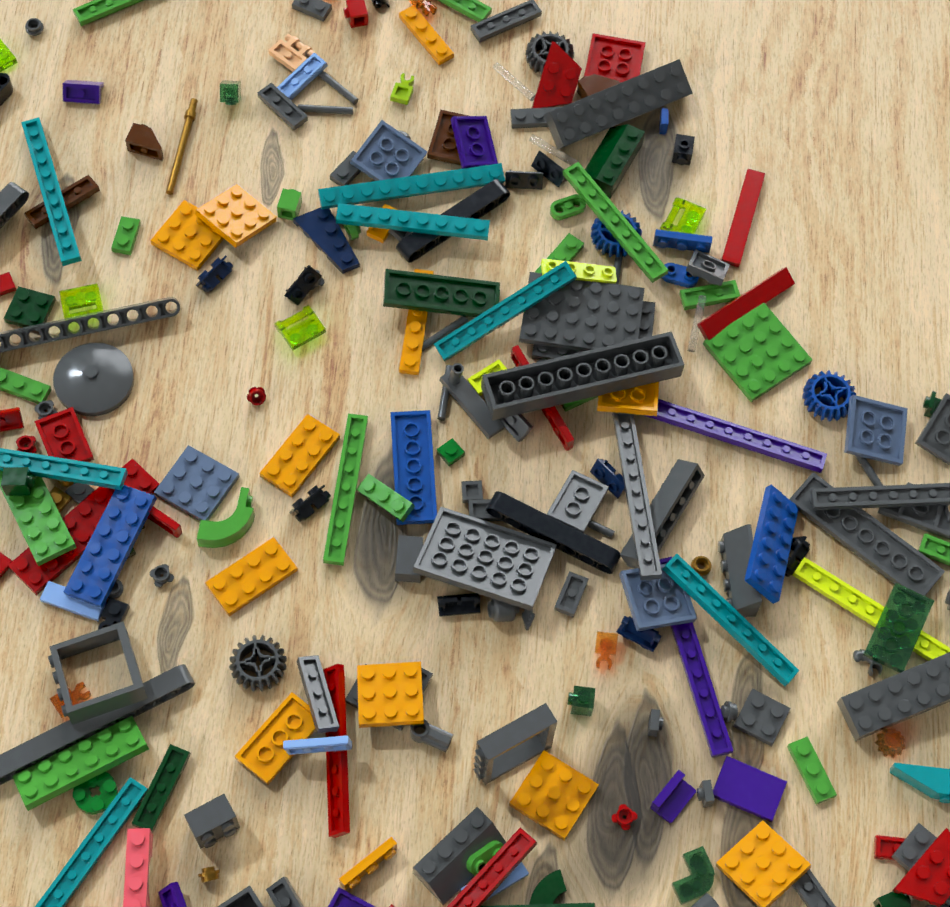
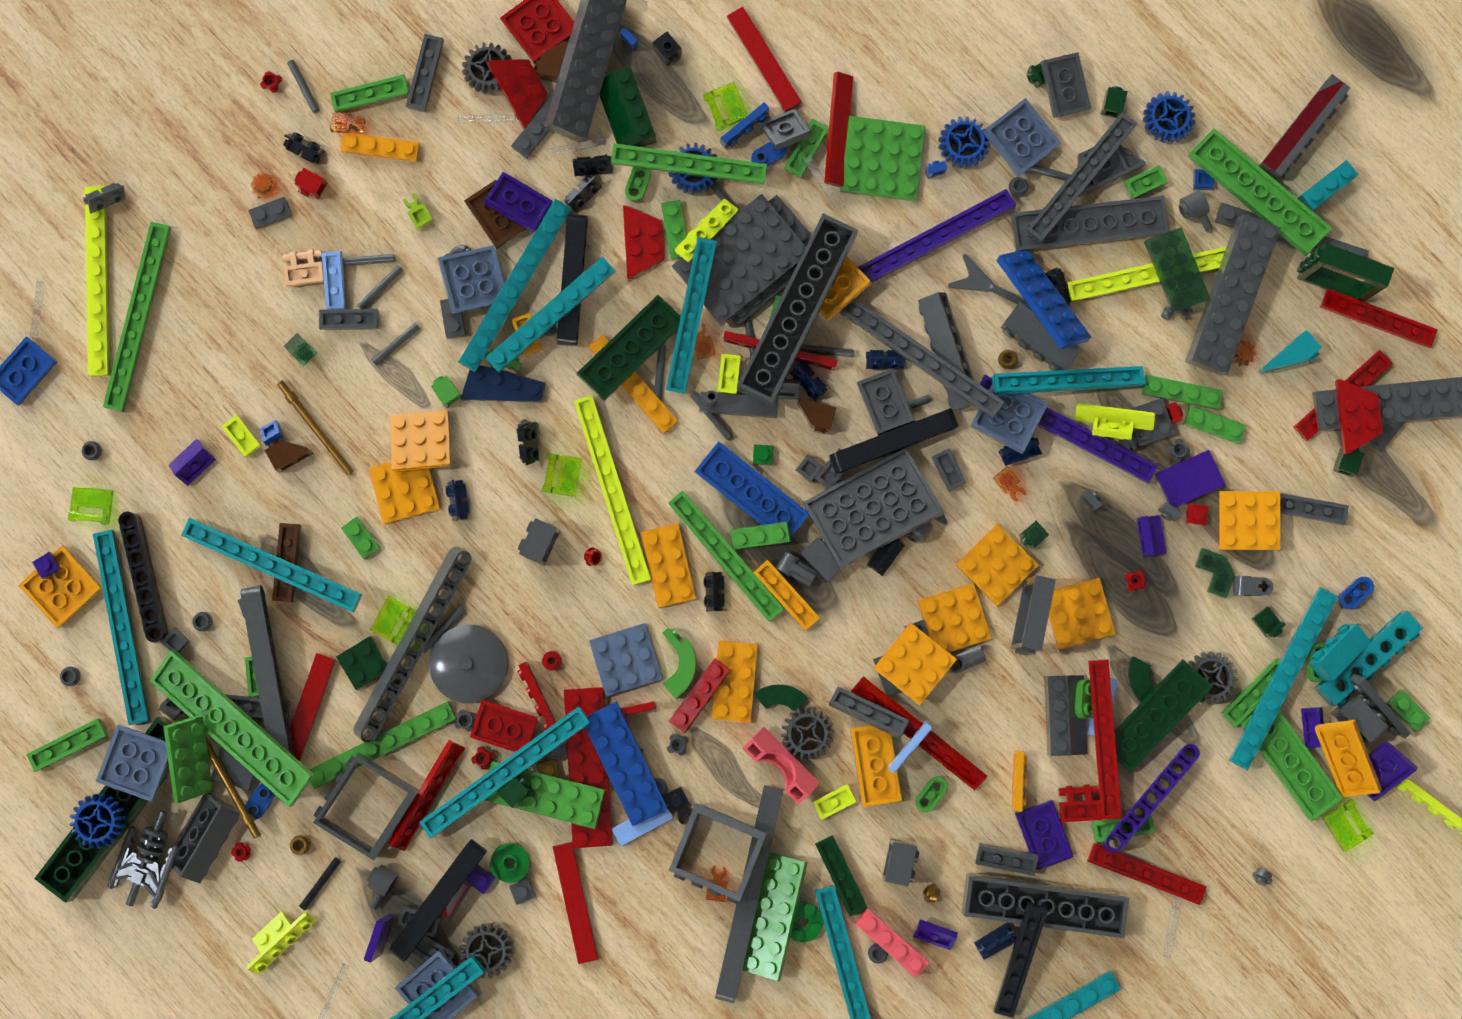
camera: 40 degrees left, 20 degrees up
none -> neon yellow plate [221,415,262,458]
none -> blue plate [259,419,284,446]
none -> dark grey bar [372,322,420,366]
none -> dark grey bar [423,606,465,653]
none -> red plate [517,662,556,730]
none -> dark grey brick [518,518,560,566]
none -> red plate [542,651,562,671]
none -> neon yellow plate [574,395,651,586]
none -> red wing [623,205,665,280]
none -> red plate [669,658,731,733]
none -> clear orange plate [694,324,716,360]
none -> coral arch [743,727,820,805]
none -> light orange plate [753,560,820,631]
none -> dark green tile [754,684,809,711]
none -> dark grey piece [776,552,817,586]
none -> dark blue hinge [790,362,828,402]
none -> reddish brown slope [797,398,836,434]
none -> dark grey bar [801,344,854,357]
none -> neon yellow plate [812,784,856,820]
none -> dark grey plate [868,943,888,964]
none -> bright green plate [915,777,948,812]
none -> light orange plate [917,583,992,652]
none -> blue plate [925,161,947,179]
none -> dark grey piece [948,254,1032,311]
none -> light orange plate [956,524,1039,606]
none -> dark grey plate [1009,177,1028,197]
none -> neon yellow bracket [1075,403,1155,440]
none -> bright green plate [1141,375,1223,410]
none -> red plate [1166,402,1183,425]
none -> dark grey plate [1166,439,1190,462]
none -> red plate [1185,503,1209,526]

